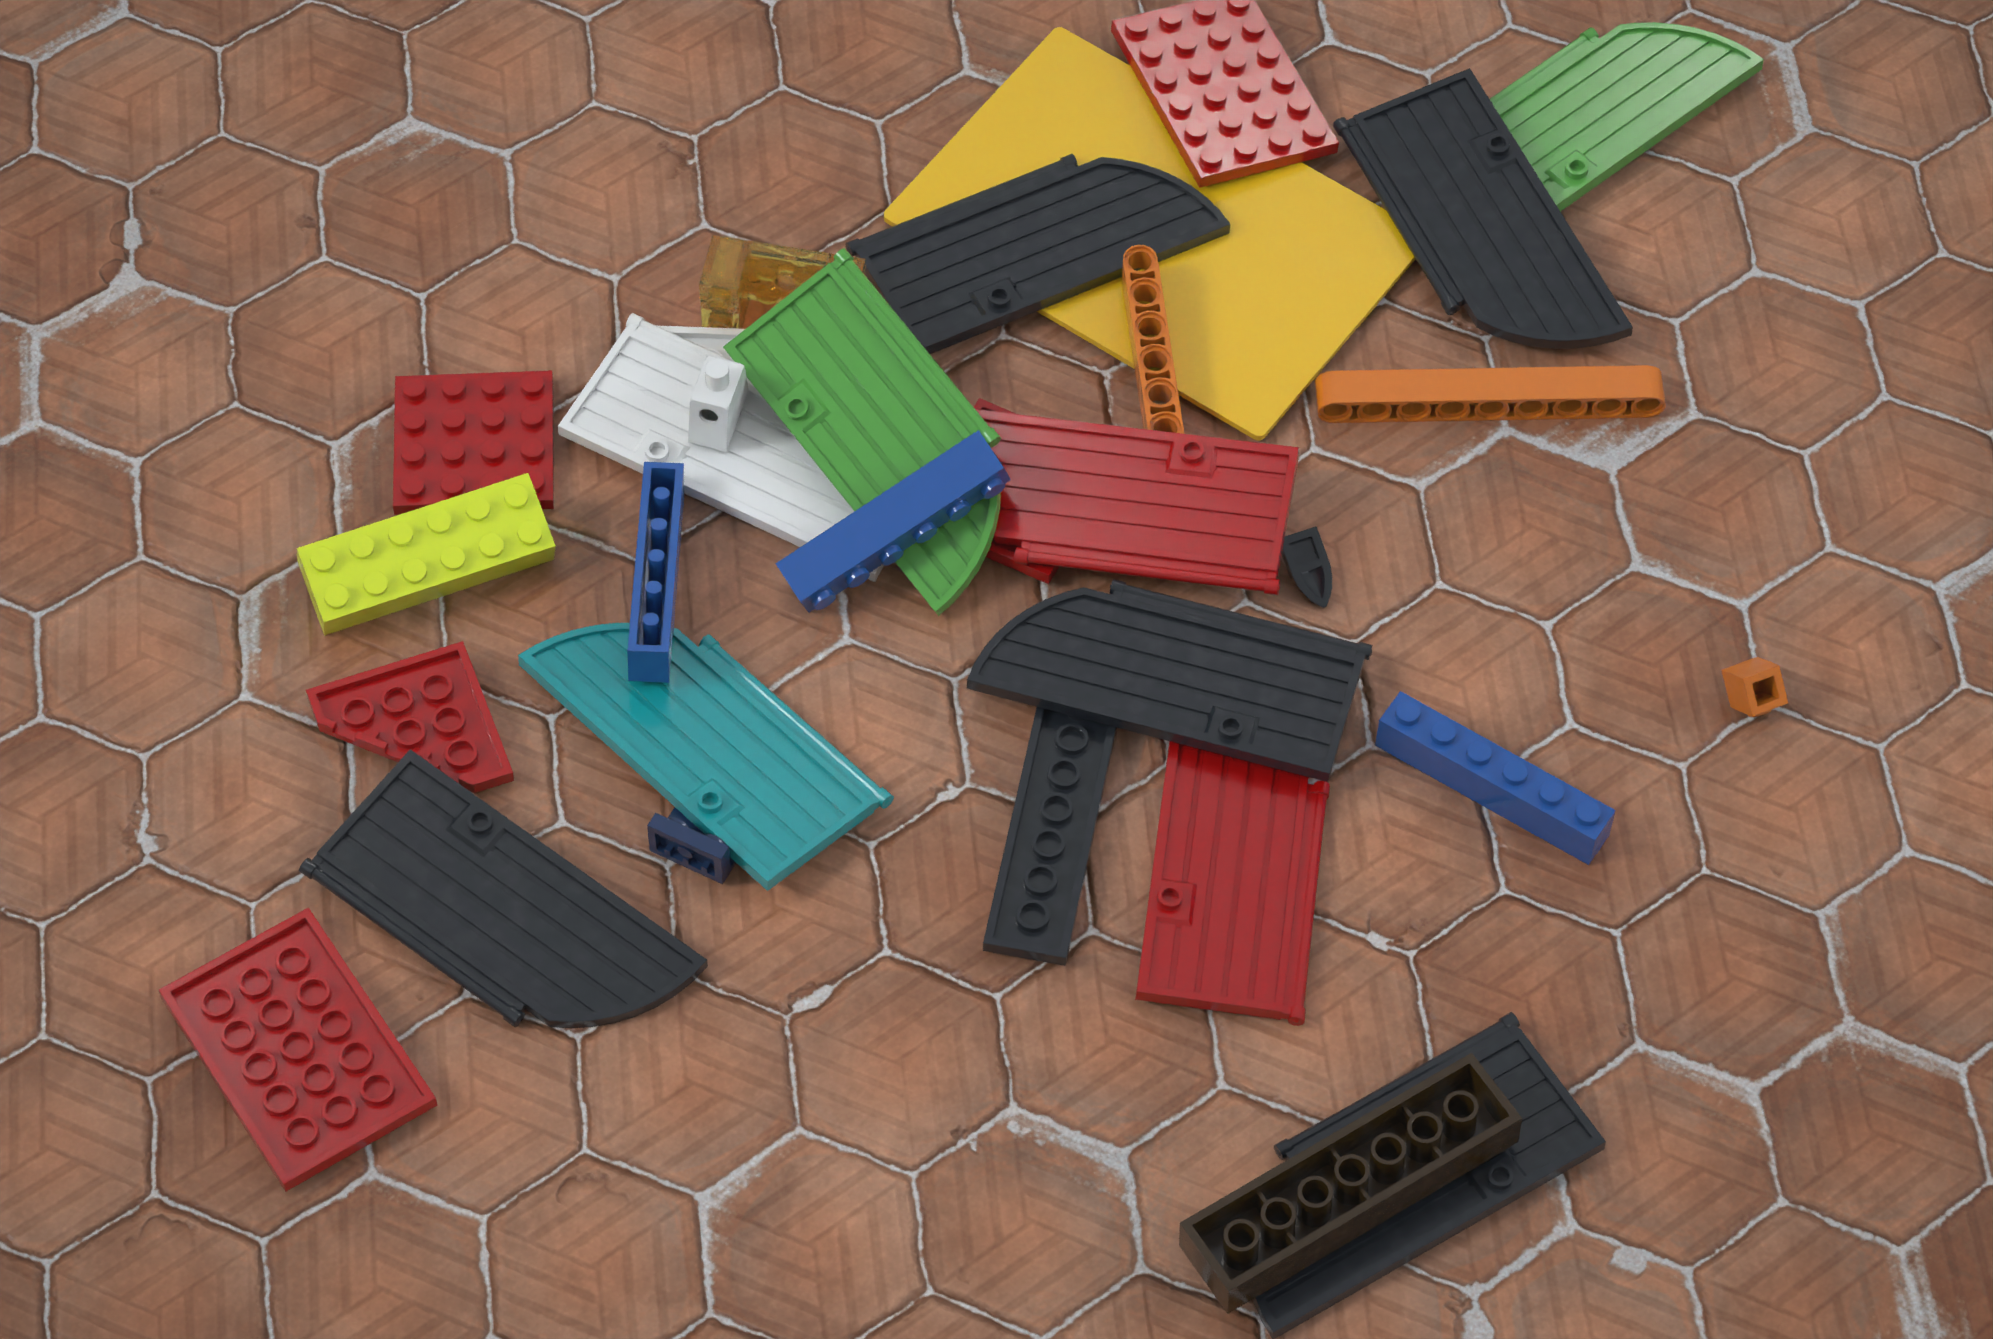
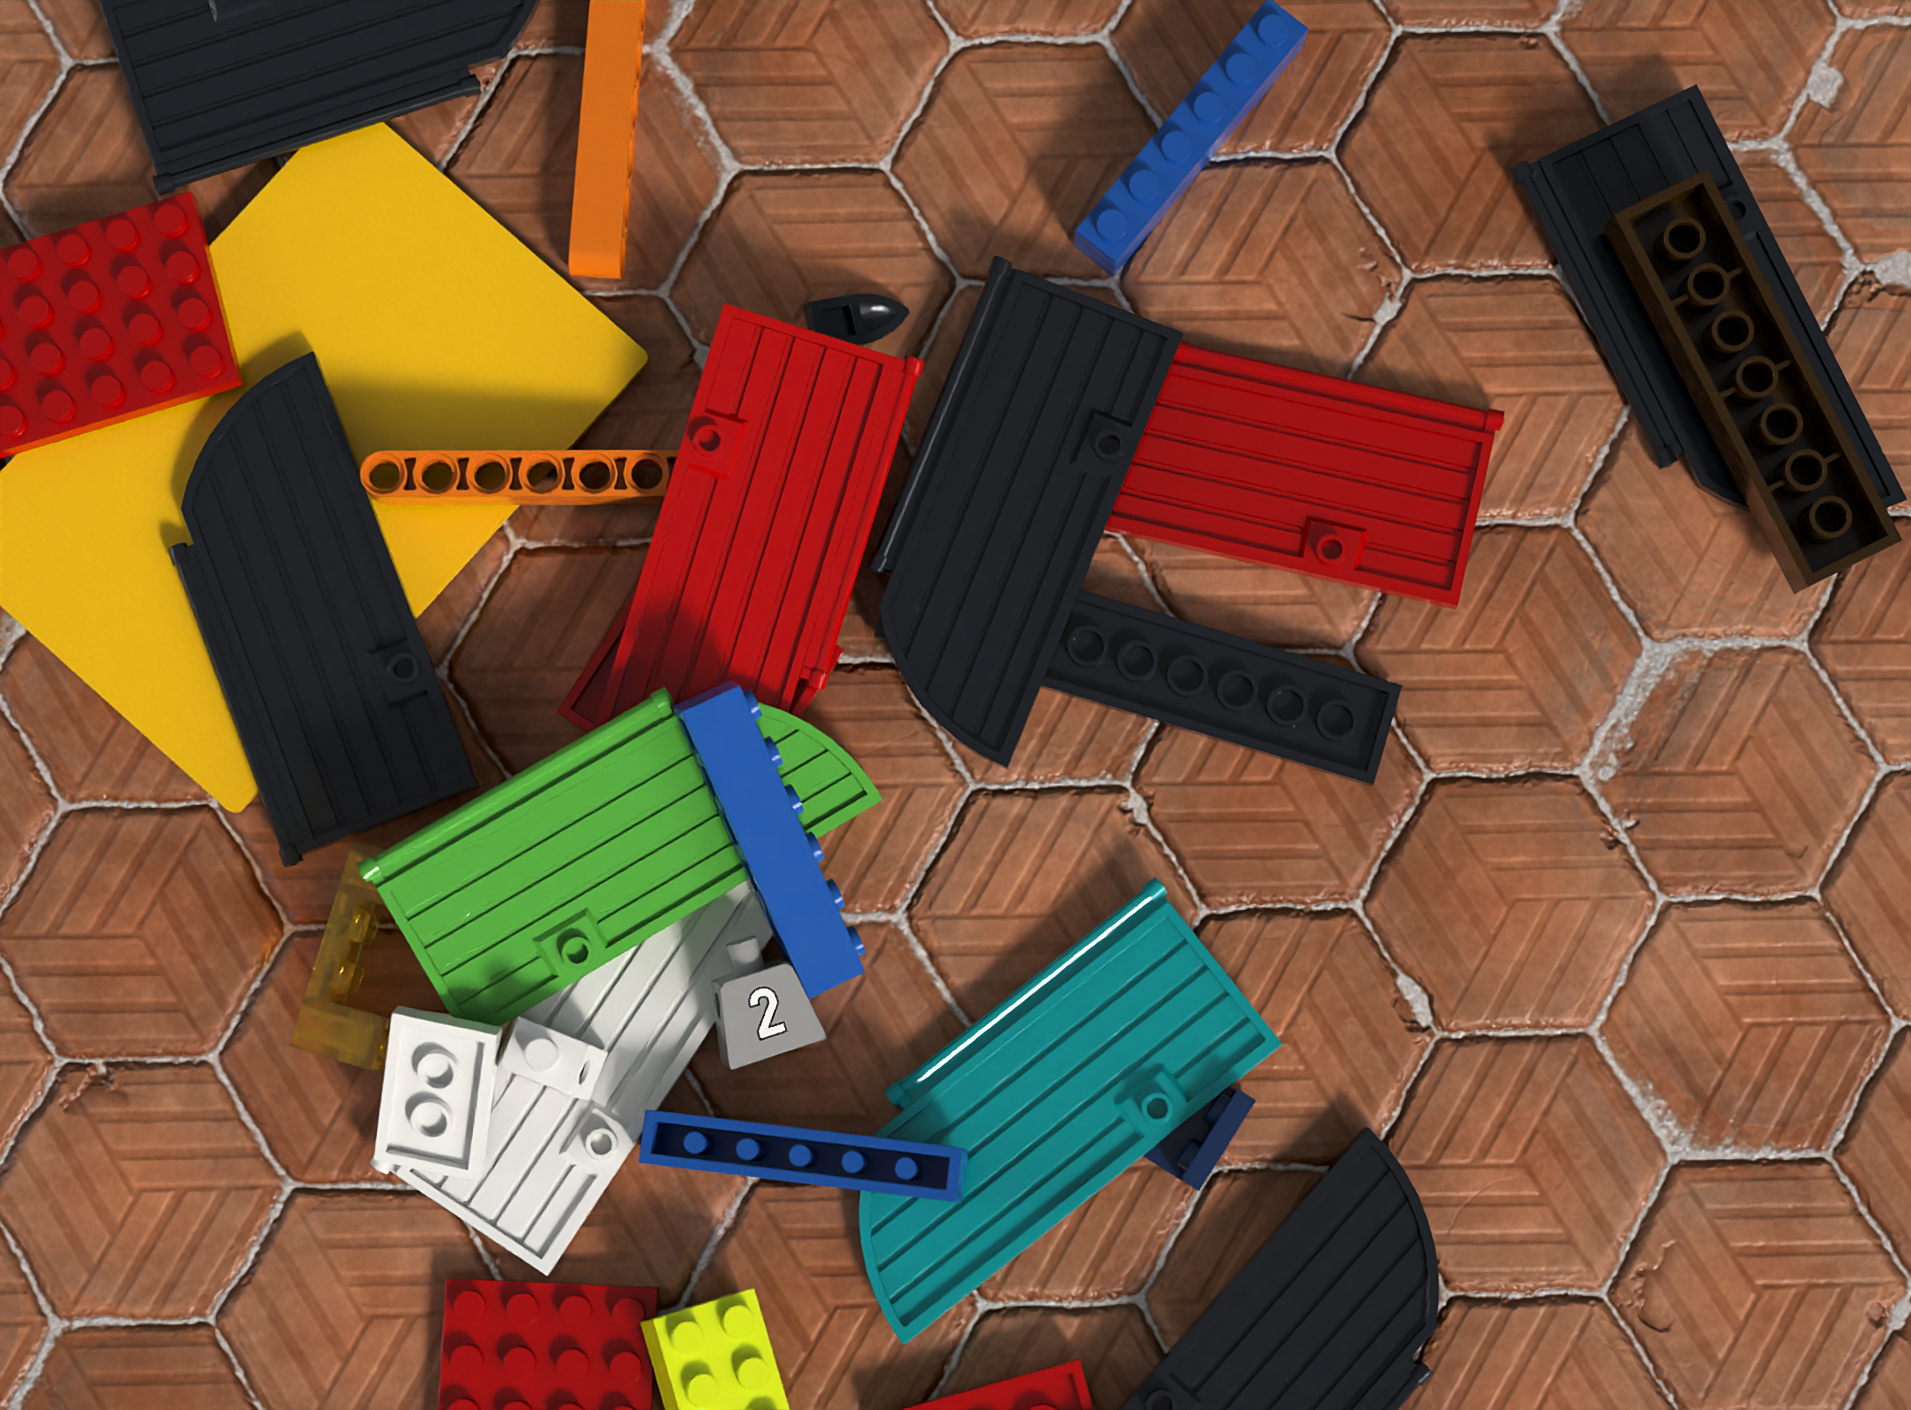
camera: 80 degrees left, 25 degrees up
none -> white plate [374,1005,502,1182]
none -> light grey torso [711,936,826,1070]

